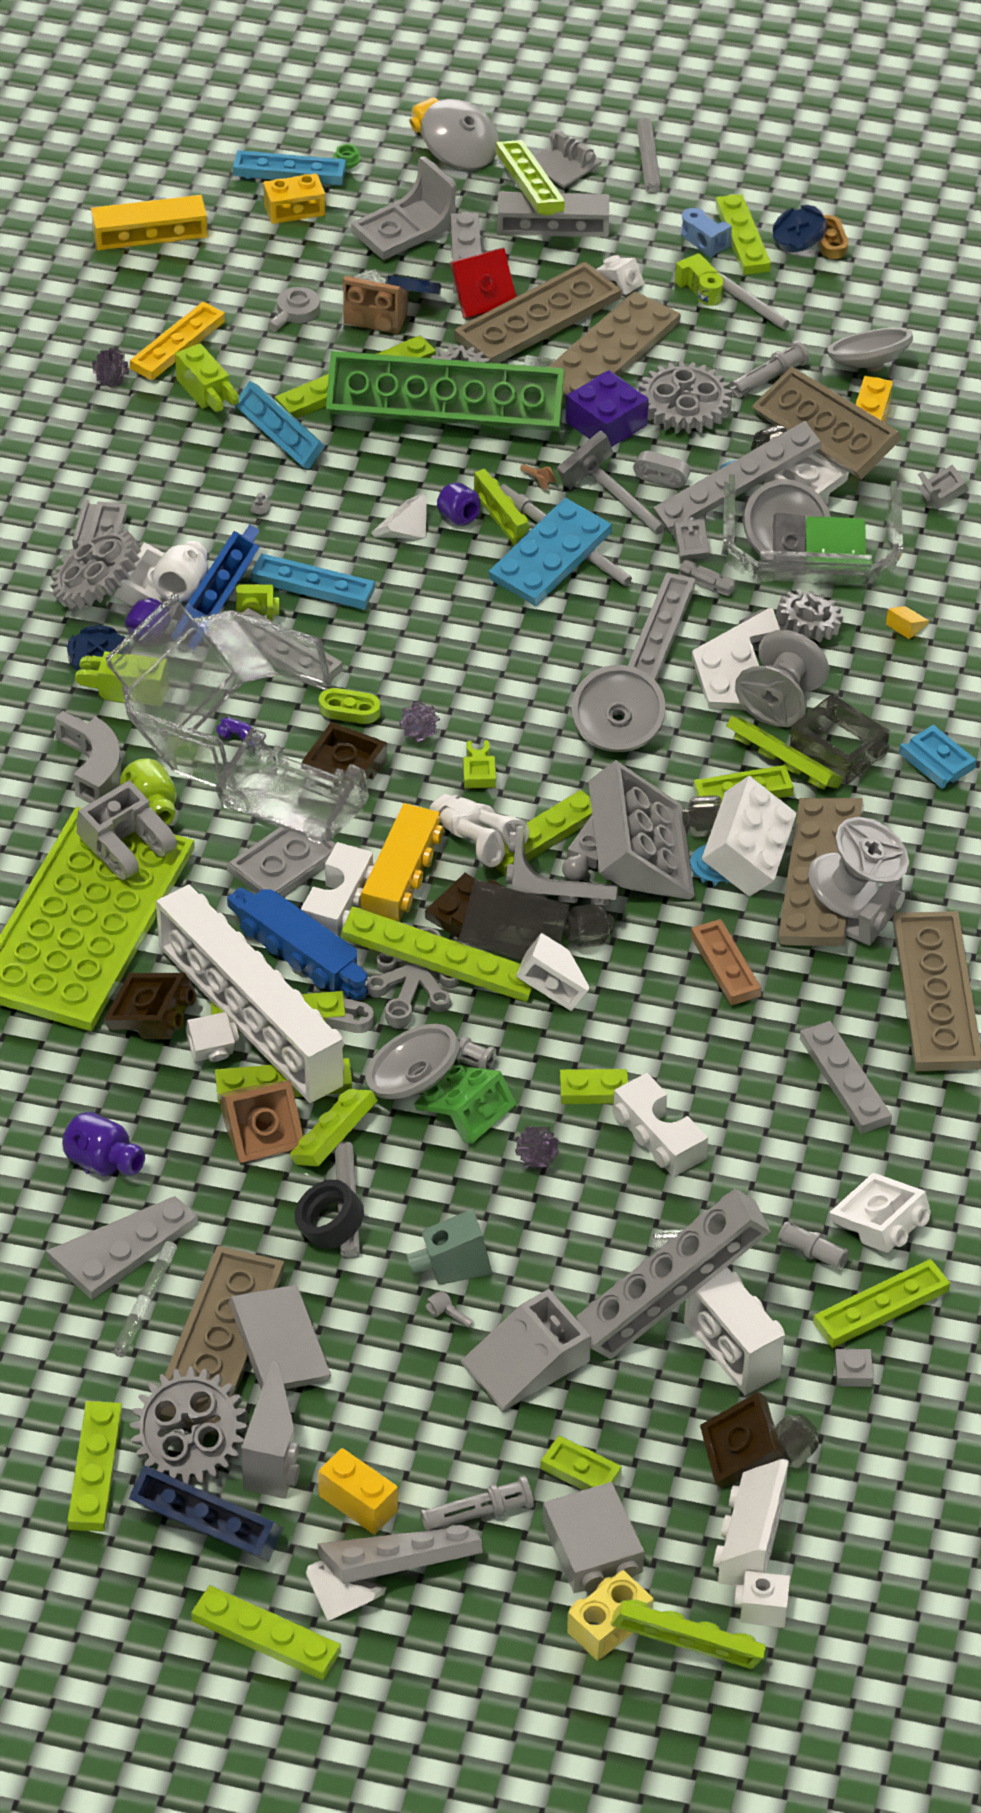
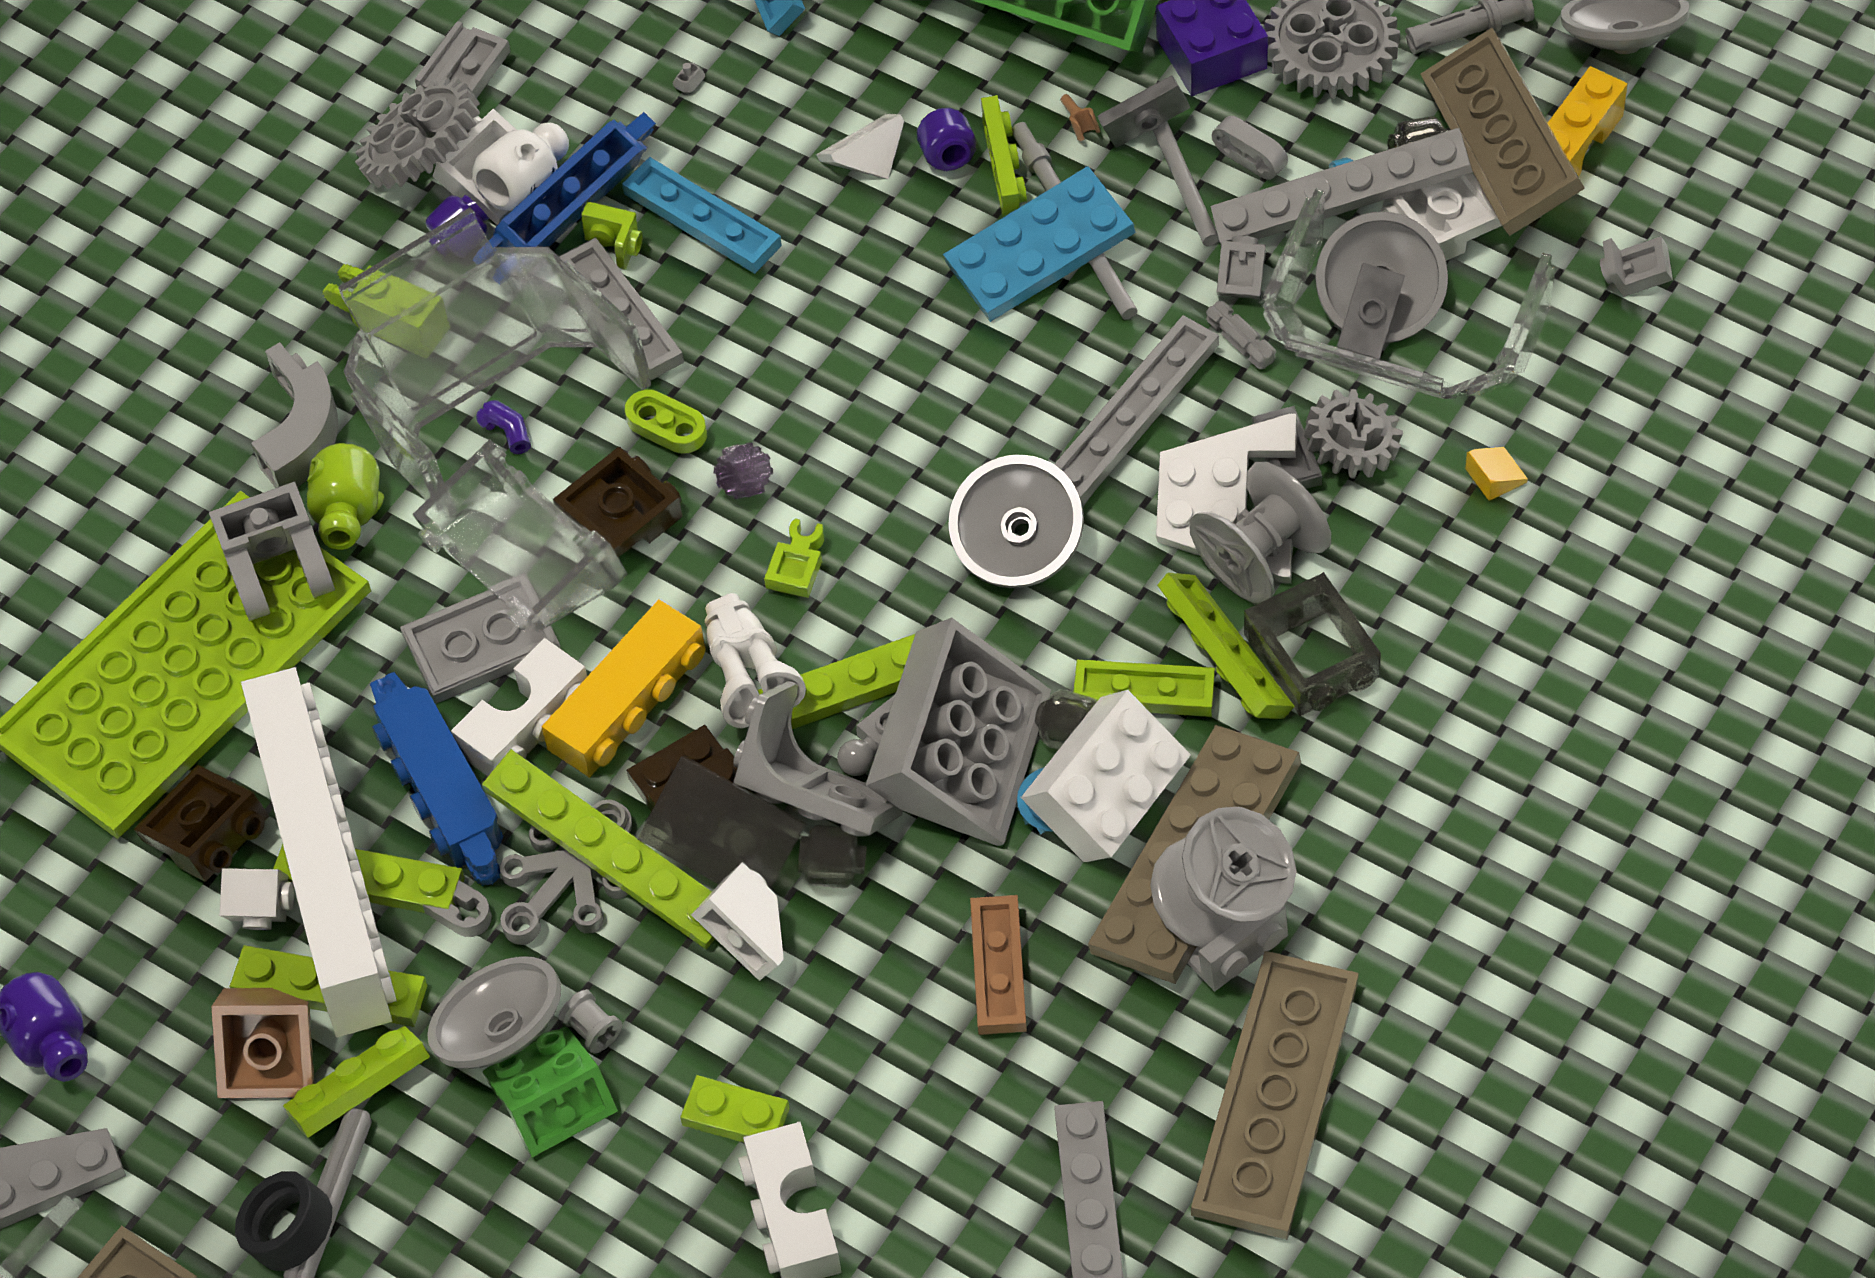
camera: 25 degrees right, 10 degrees up
dark blue tile [67,625,129,671] -> none
clear purple gear [515,1126,560,1167] -> none
bright green bracket [805,516,872,578] -> none
dark azure plate [899,725,976,789] -> none

